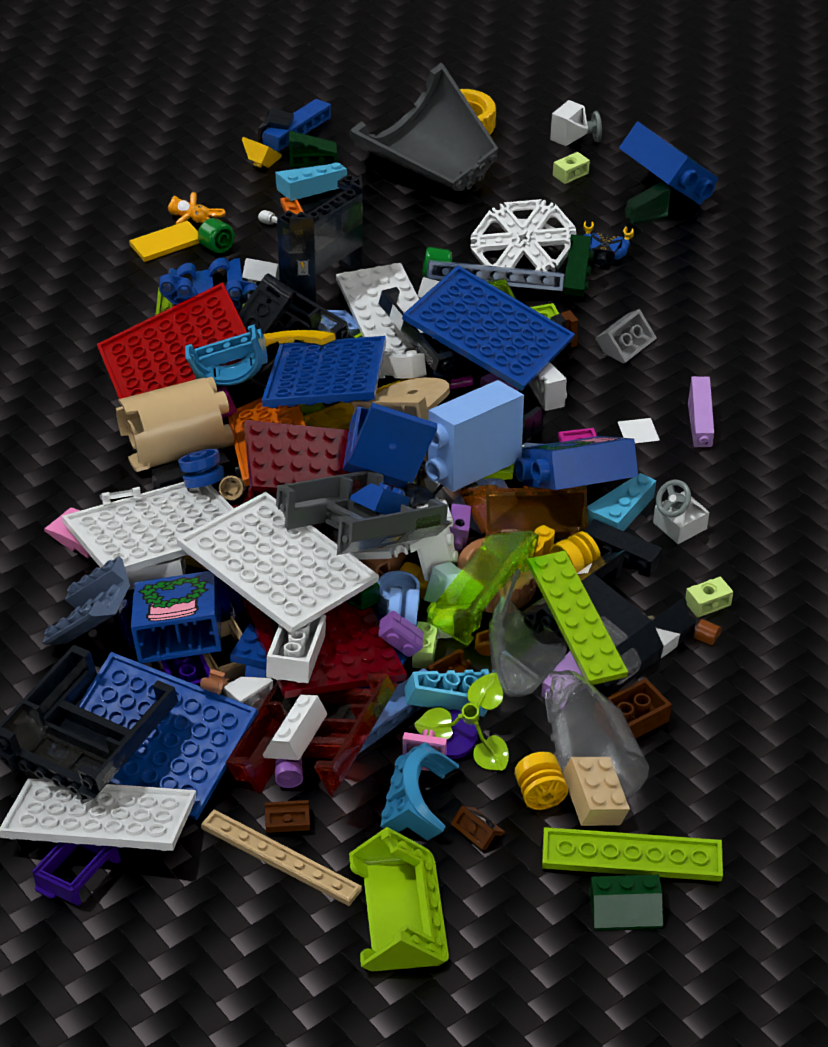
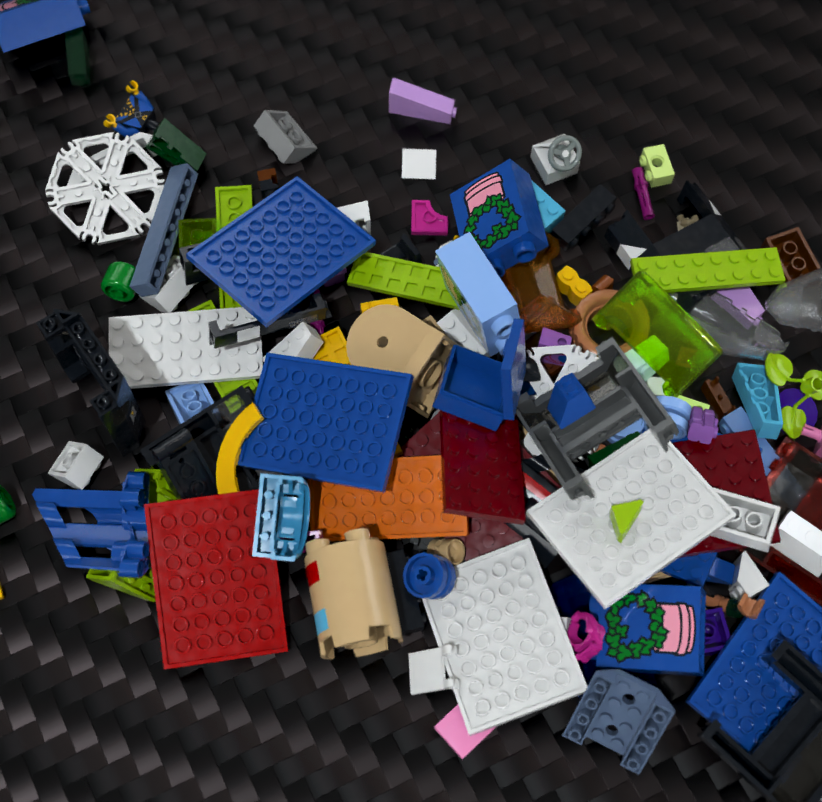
camera: 80 degrees left, 25 degrees up
yellow wheel [550,531,601,573] -> none
dark orange brick [694,619,721,645] -> none
none -> dark pink piece [567,611,605,663]
none -> lime slope [609,500,644,543]
none -> magenta pin [632,167,655,220]

